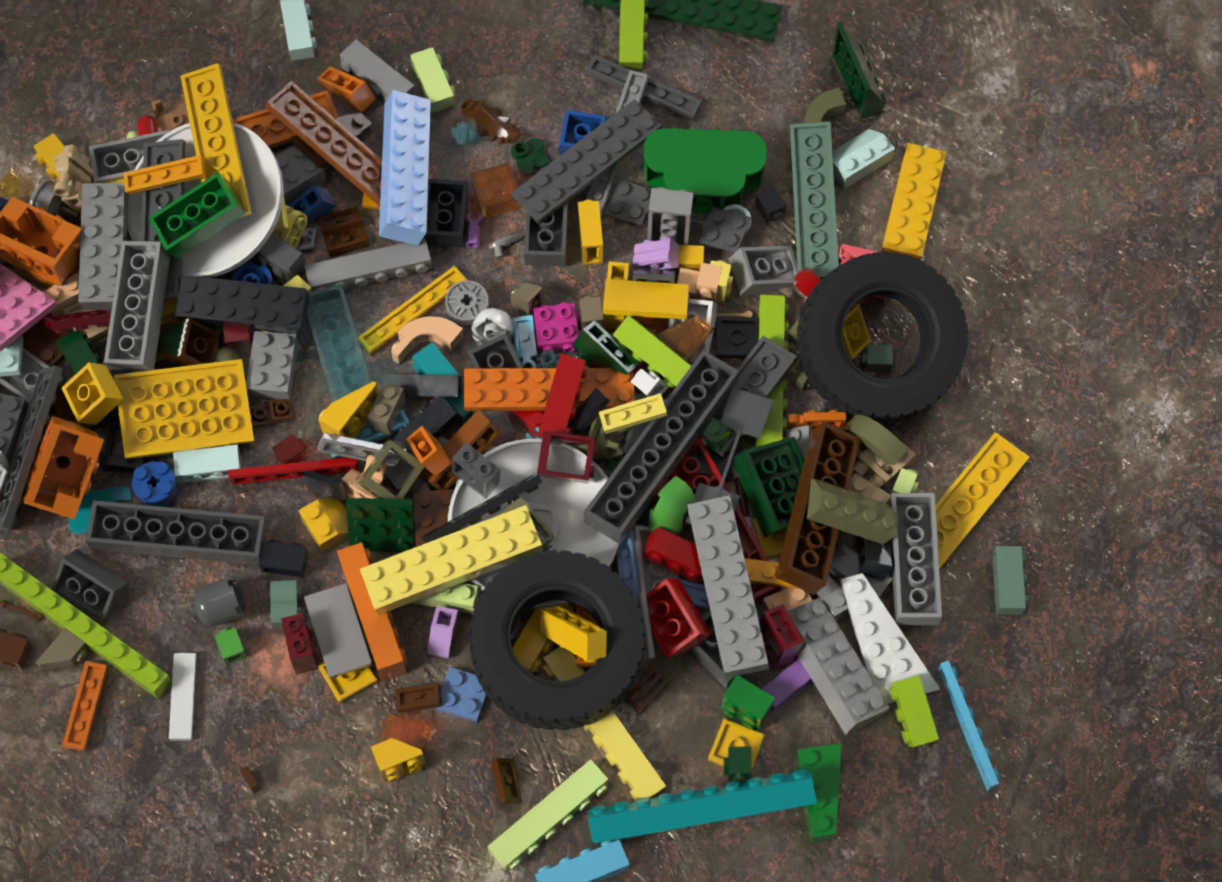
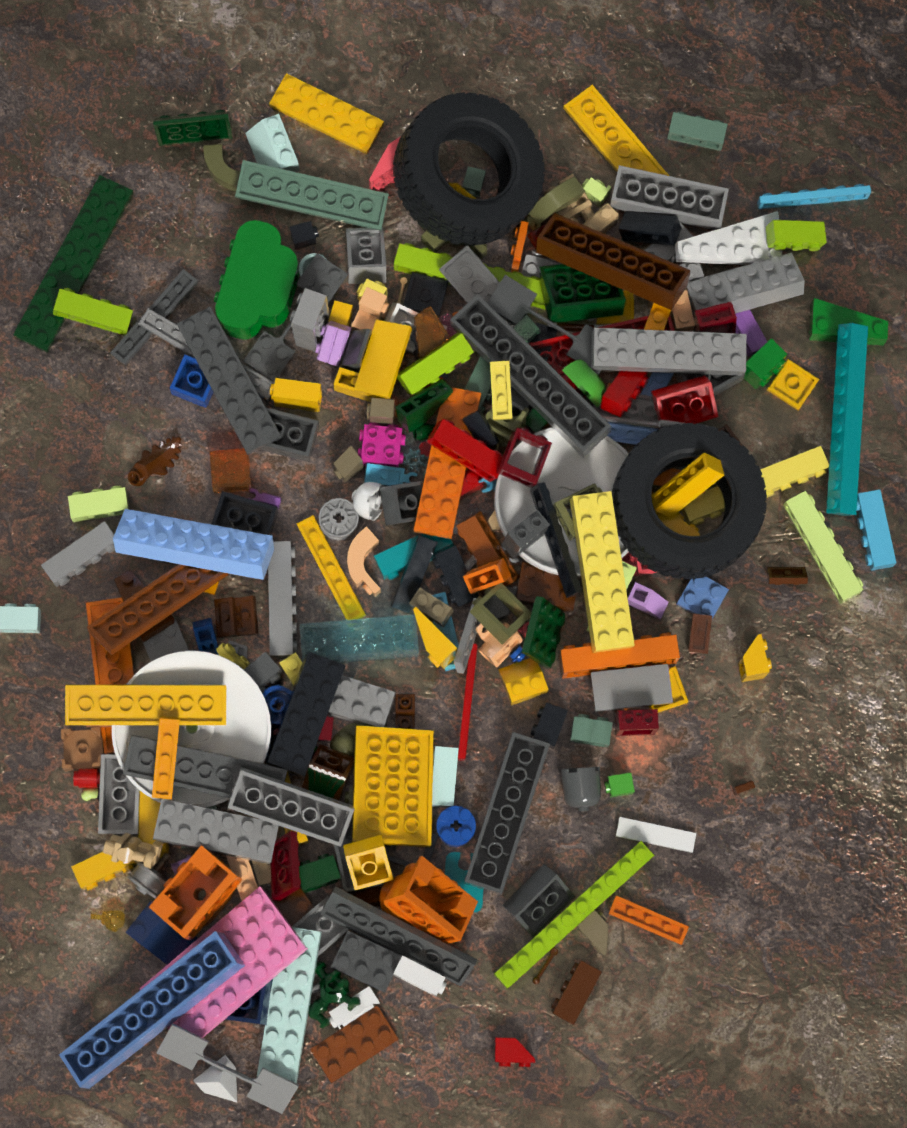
camera: 80 degrees left, 10 degrees up
green brick [148,172,246,259] -> none
clear red brick [272,434,307,464] -> none
black tile [303,471,347,500] -> none
orange slope [317,66,375,112] -> none
clear orange brick [379,714,431,755] -> none
clear light blue gear [451,122,476,145] -> none
light grey bar [489,233,525,258] -> none
dark green plate [511,138,549,175] -> none
white brick [631,369,669,397] -> none
dark green brick [723,746,752,783] -> none
red brick [794,267,822,297] -> none
olive slope [807,479,898,544] -> none

